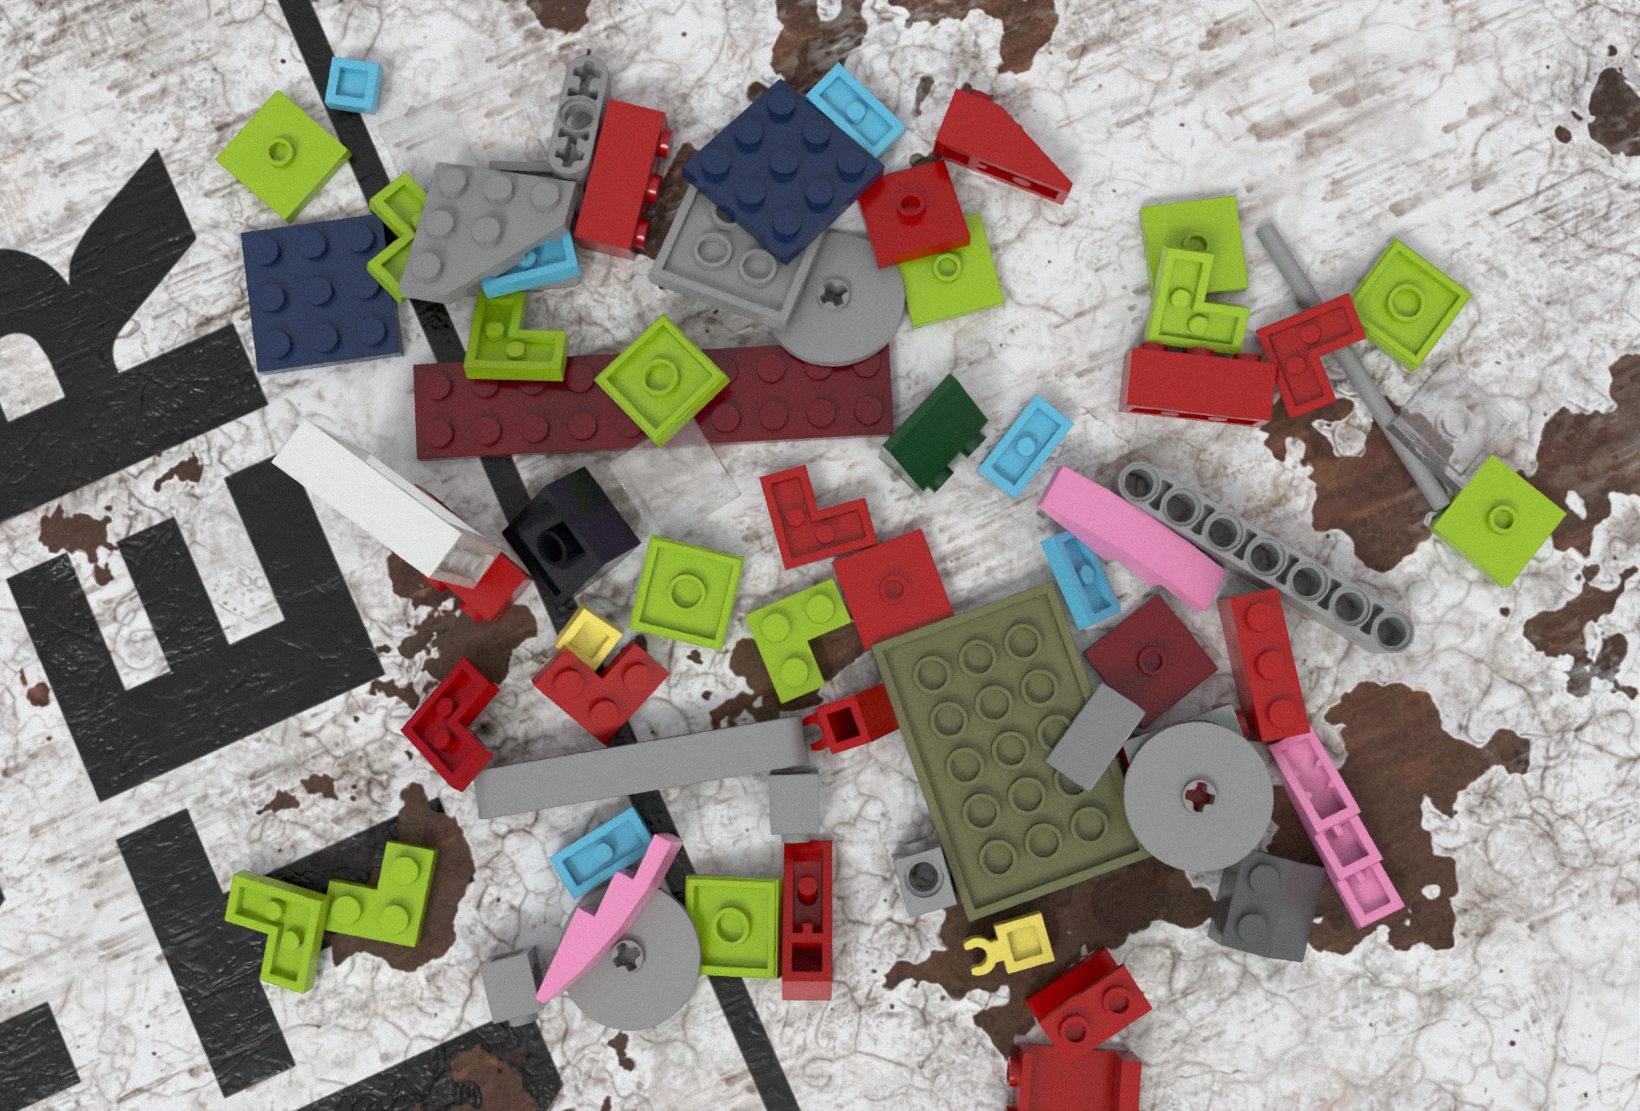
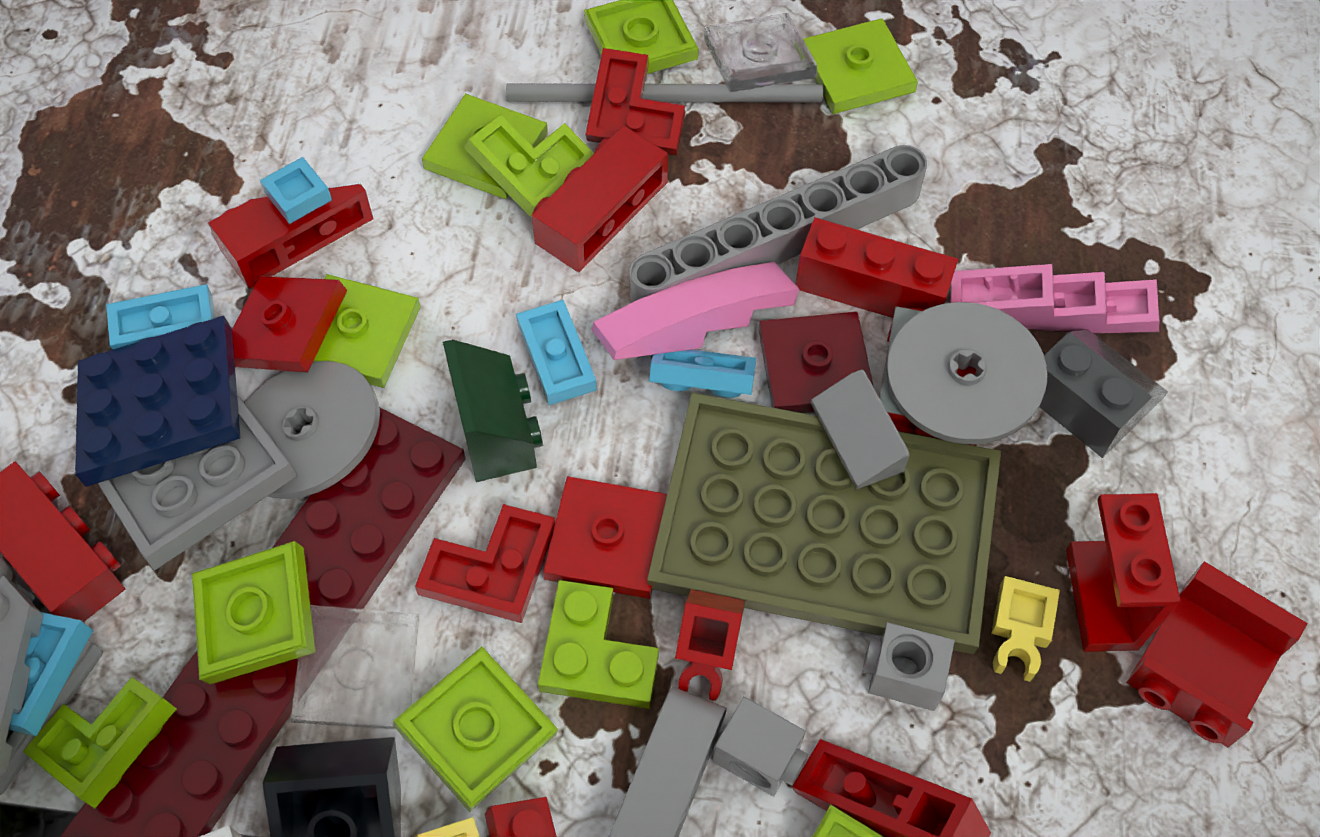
camera: 55 degrees left, 25 degrees down
none -> medium azure plate [260,157,332,224]

